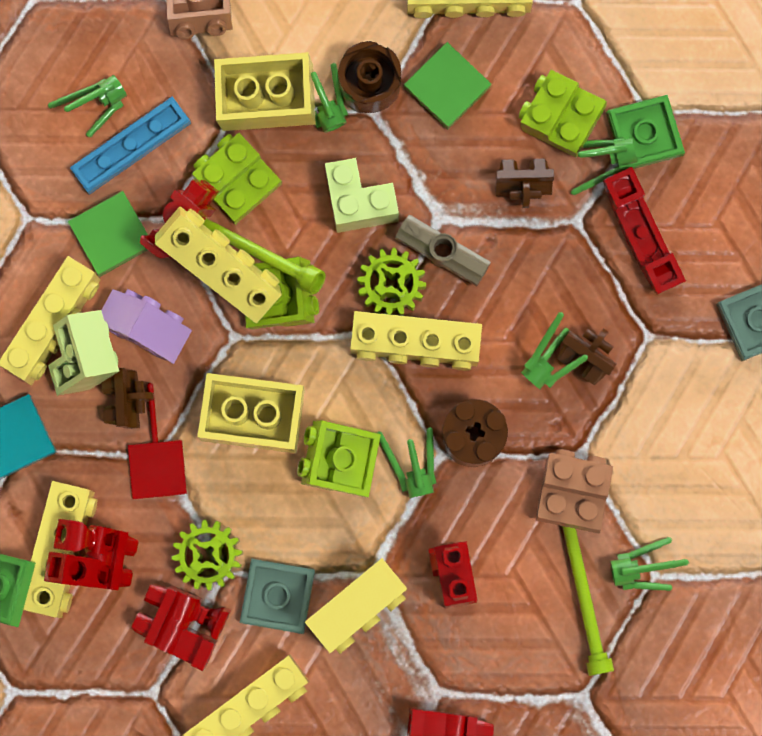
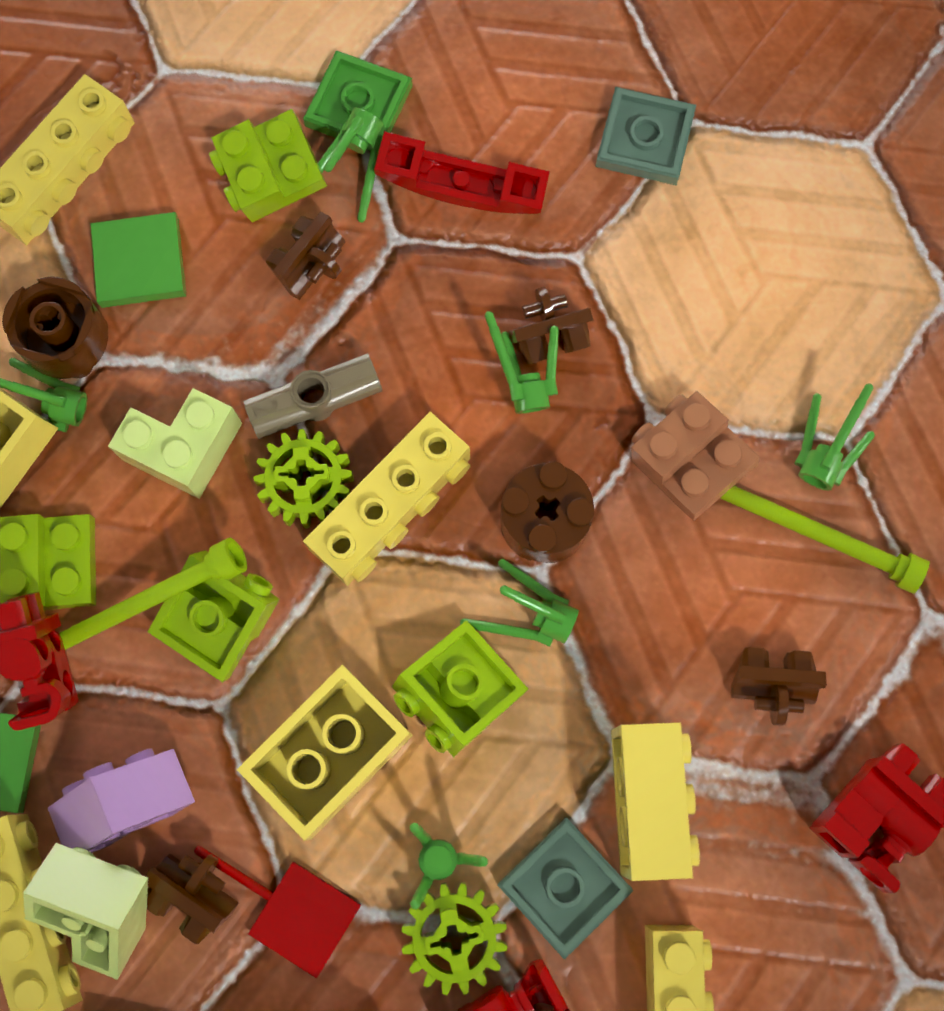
camera: 50 degrees left, 5 degrees down
light yellow brick [155,206,282,324] -> none
red hips [428,541,478,609] -> none
none -> bright green plant [410,823,488,910]
none -> reddish brown hips [731,647,827,726]

